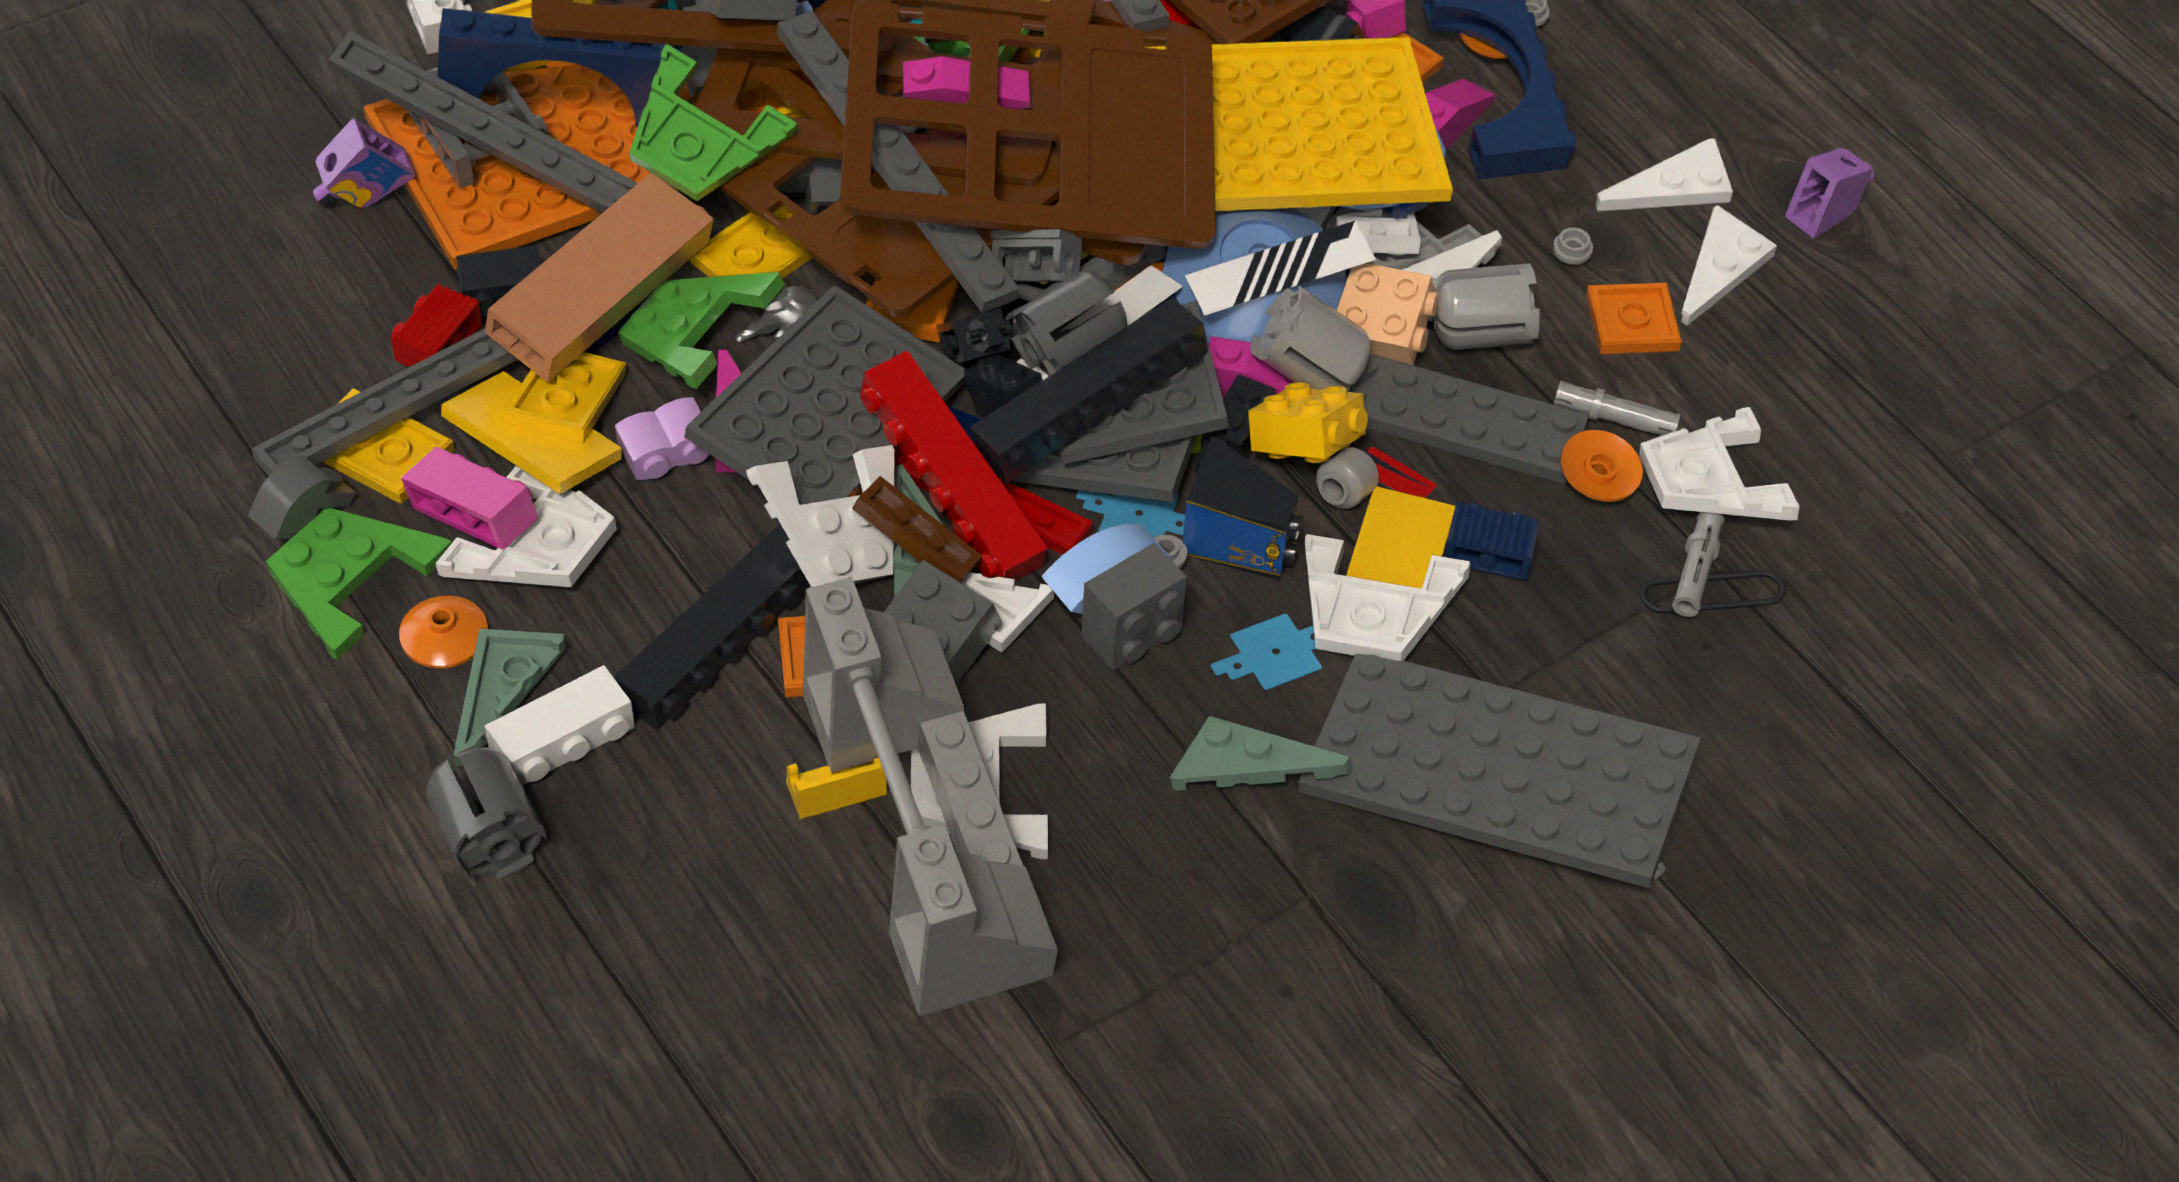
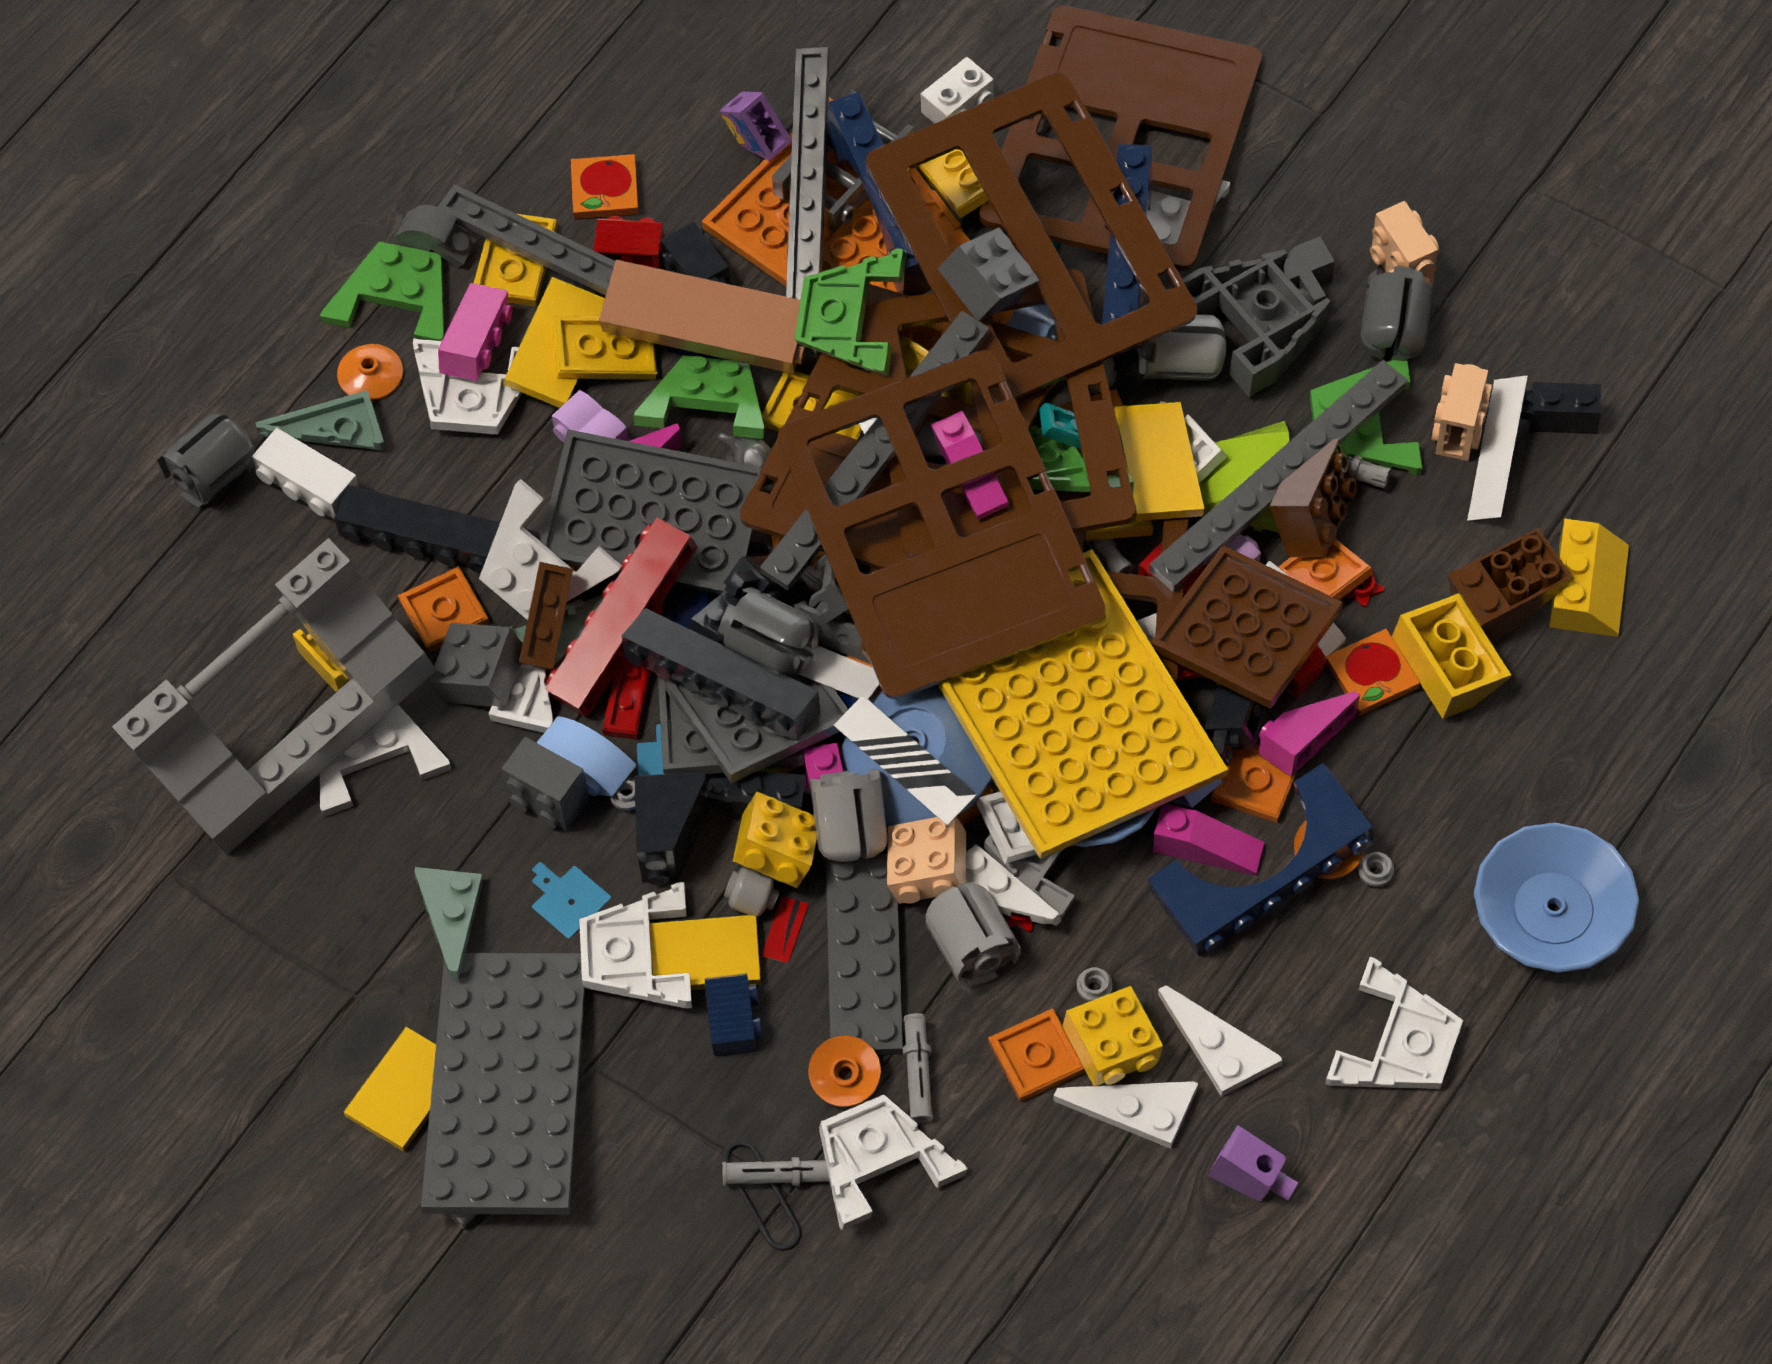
camera: 75 degrees right, 10 degrees up
none -> yellow tile [344,1027,436,1152]
none -> tile [571,154,639,219]
none -> yellow brick [1062,986,1163,1087]
none -> white wing [1326,957,1463,1089]

